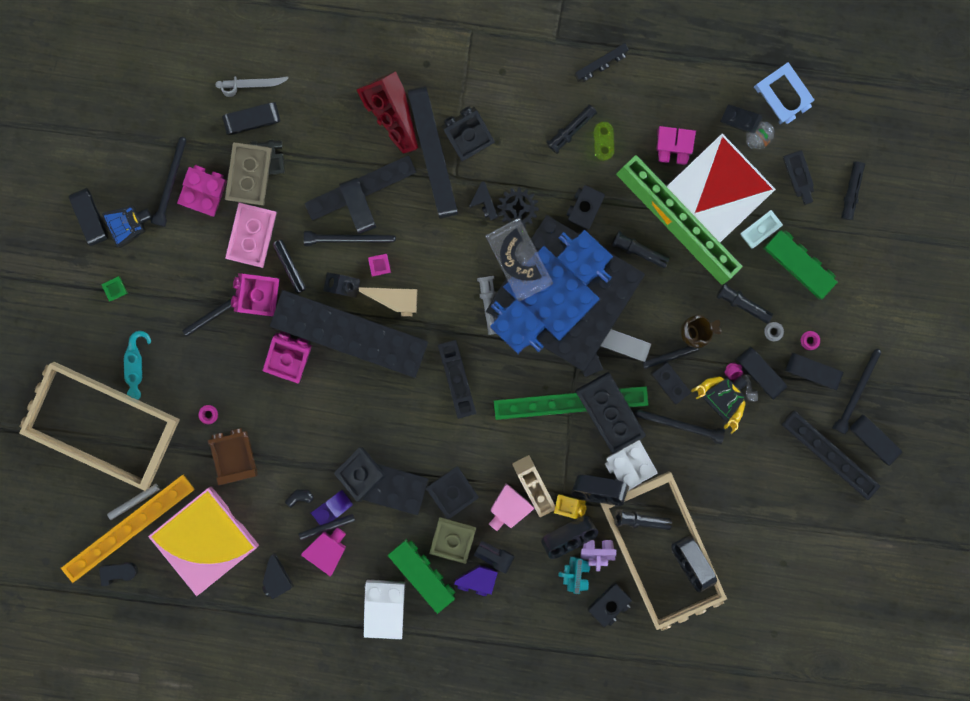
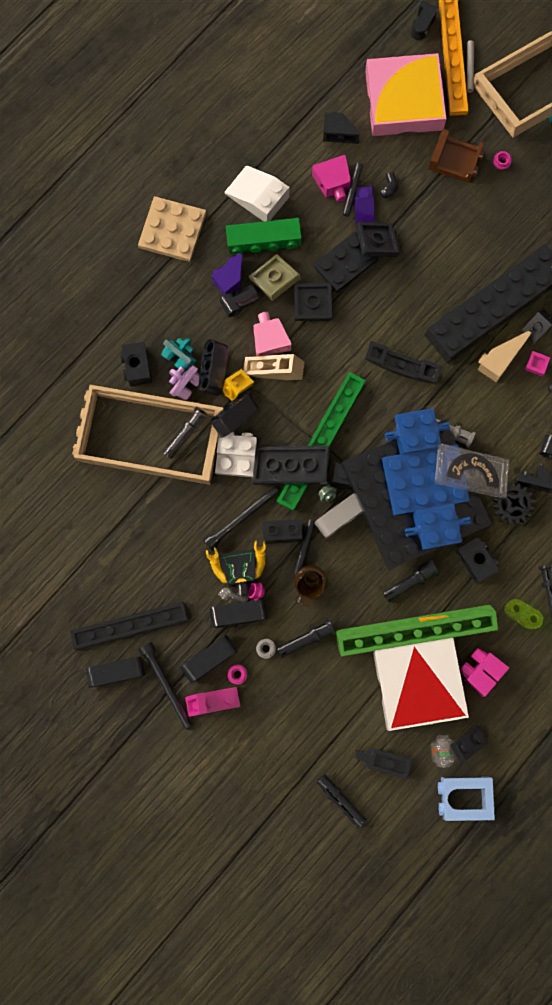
camera: 125 degrees right, 10 degrees down
dark pink plate [263,331,312,384] -> none
black beam [671,535,717,592] -> none
light aqua plate [740,210,783,249] -> none
green brick [763,230,838,299] -> none
none -> tan plate [138,196,206,262]
none -> dark pink bracket [185,687,240,717]
none -> sand green plate [318,485,336,502]

